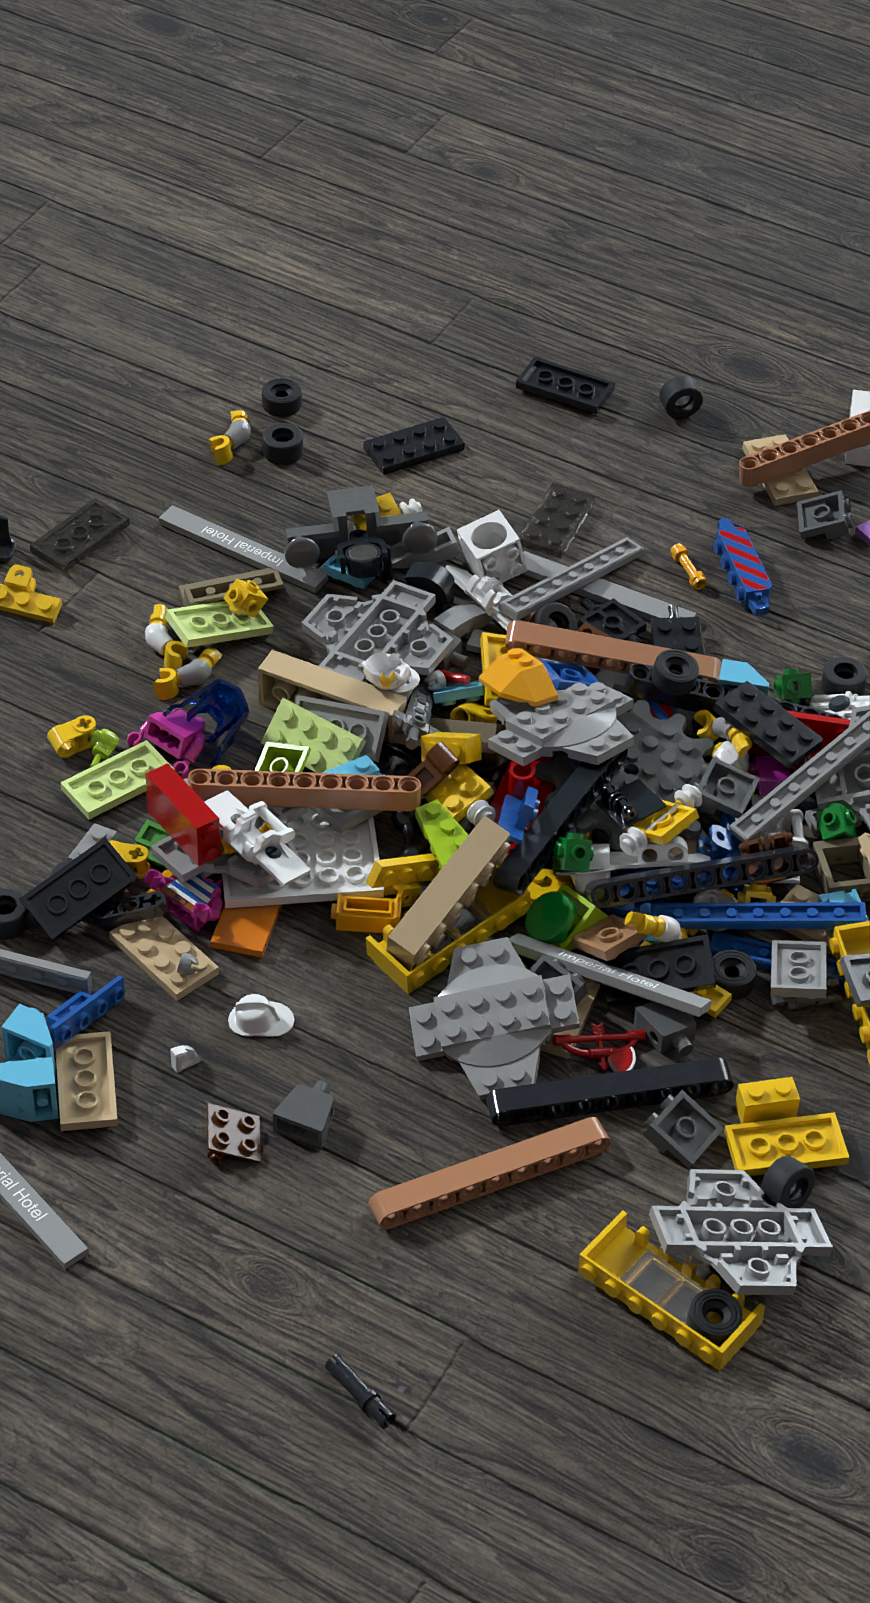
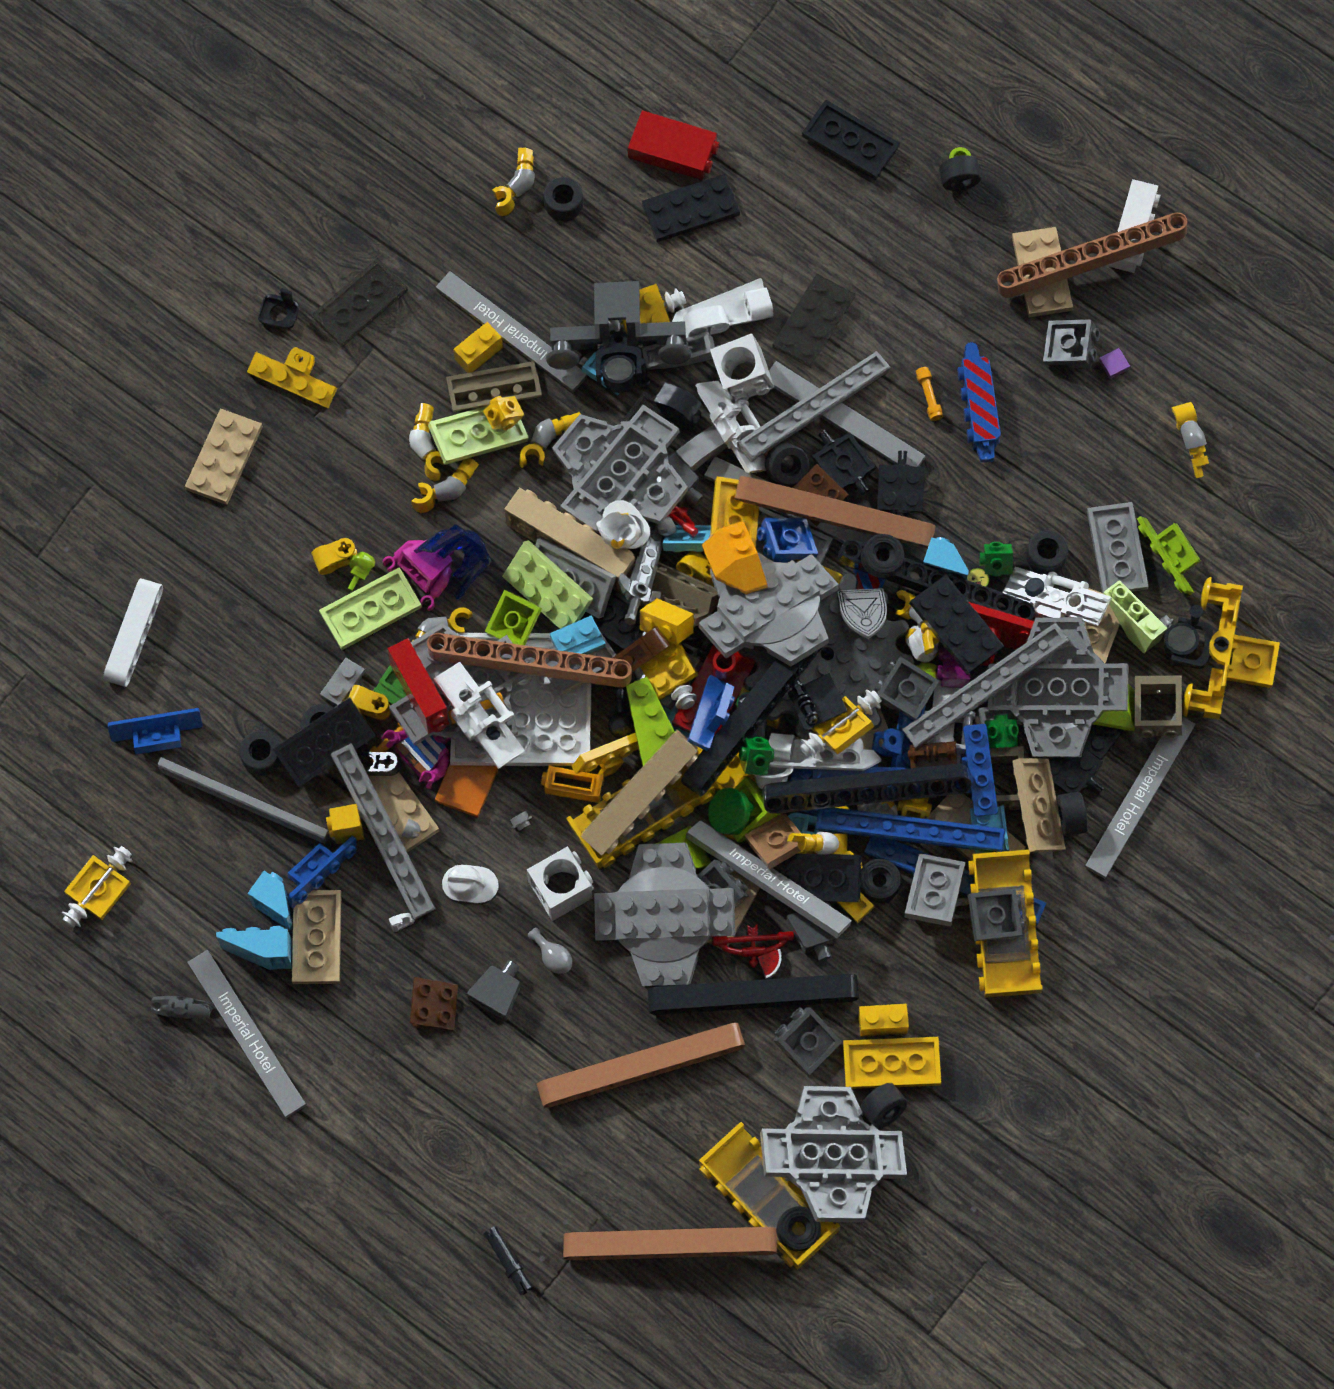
camera: 10 degrees right, 25 degrees up
black tyre [262,378,302,417] -> none
none -> yellow brick [326,804,364,844]
none -> light grey tile [331,743,436,920]
none -> yellow brick [453,322,503,373]
none -> light grey plate [510,811,532,831]
none -> piece [519,412,580,468]
none -> white brick [527,846,594,921]
none -> light grey piece [528,928,572,974]
none -> nougat beam [563,1227,777,1260]
none -> red brick [628,110,720,180]
none -> white panel [672,278,773,338]
none -> light grey shield [837,588,887,639]
none -> blue bracket [961,724,998,817]

